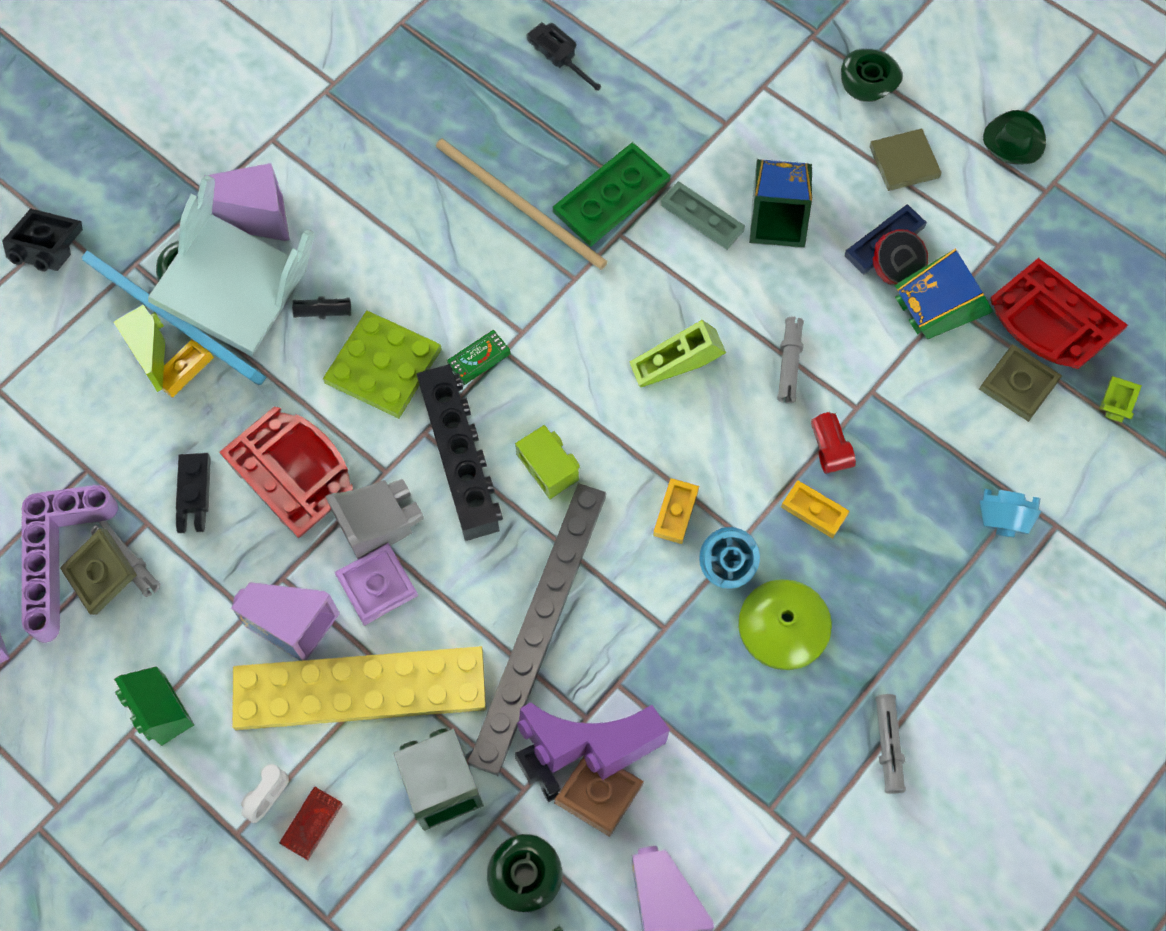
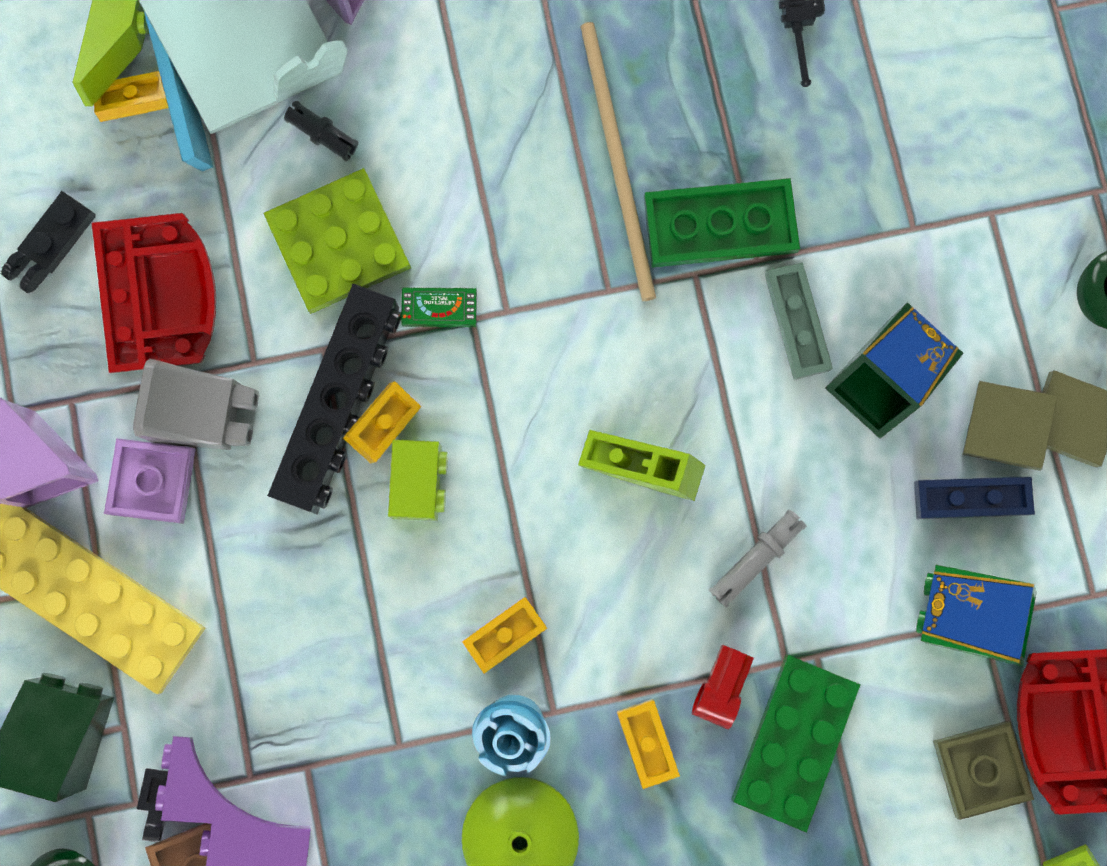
camera: 30 degrees right, 15 degrees up
dark grey plate [468,483,606,776] -> none
black tile [873,230,928,285] -> none
none -> yellow plate [343,381,422,464]
none -> green plate [731,654,861,833]
none -> olive tile [962,381,1058,471]

